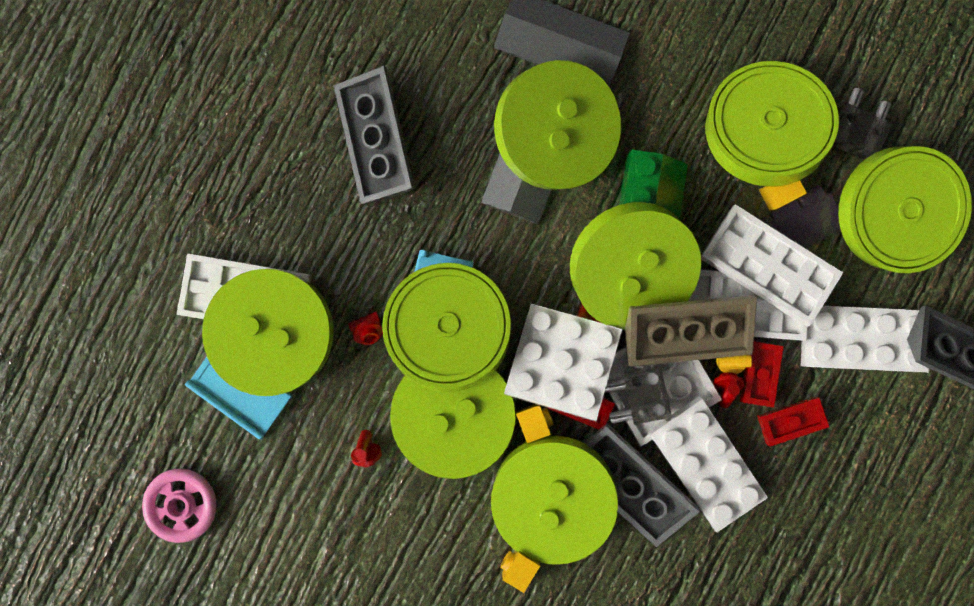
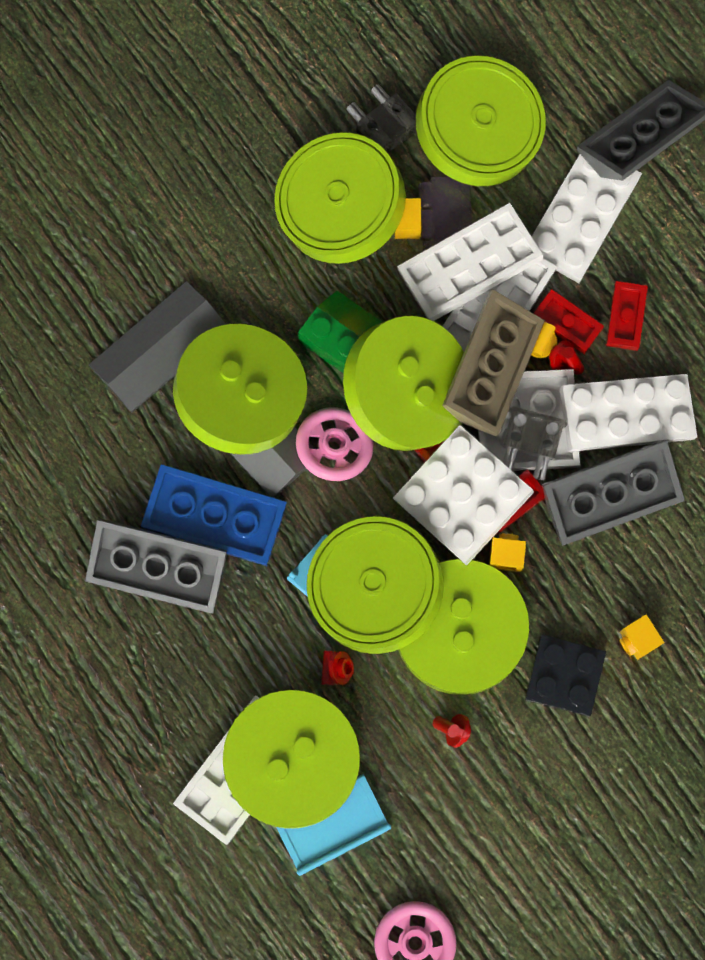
camera: 60 degrees left, 10 degrees down
lime brick [491,436,618,564] -> none
none -> blue plate [141,464,287,567]
none -> bright pink plate [296,407,373,481]
none -> black plate [525,635,607,717]

